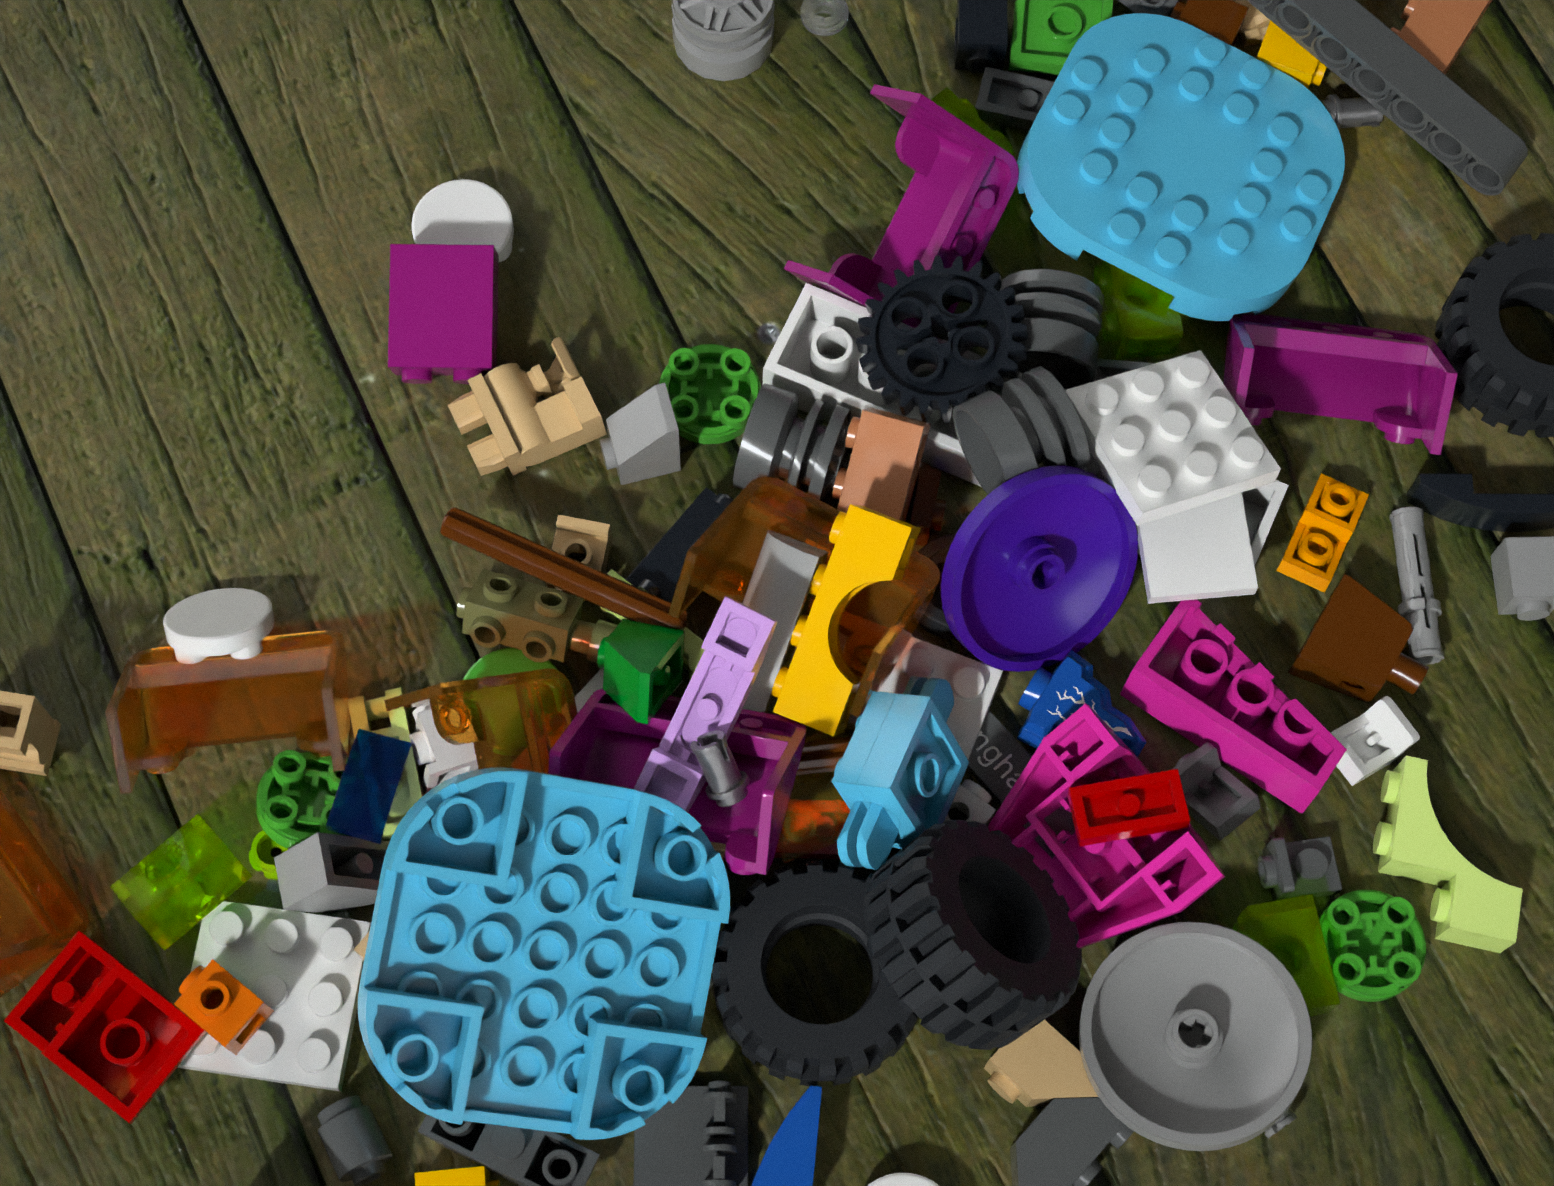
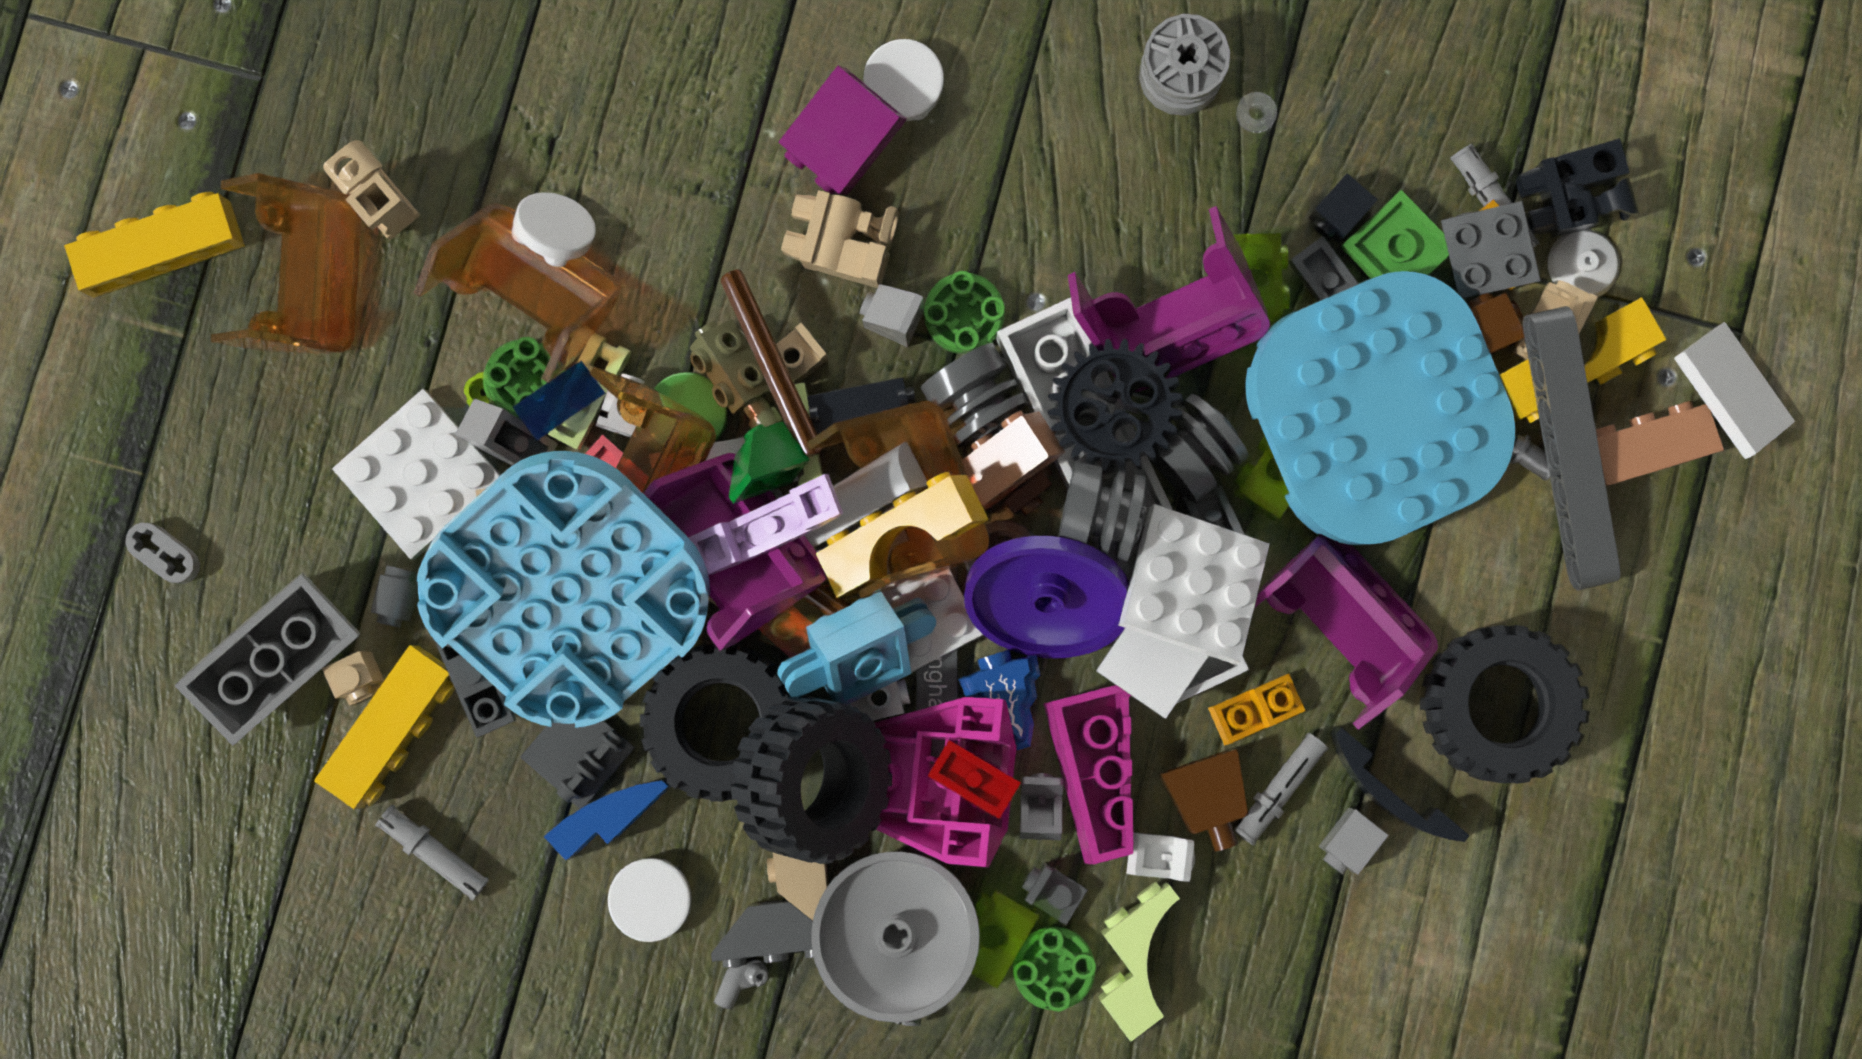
camera: 50 degrees right, 15 degrees up
red slope [4,931,206,1124] -> none
clear neon green brick [110,814,253,951] -> none
orange brick [174,959,274,1055] -> none
flat silver pin [690,730,749,807] -> none

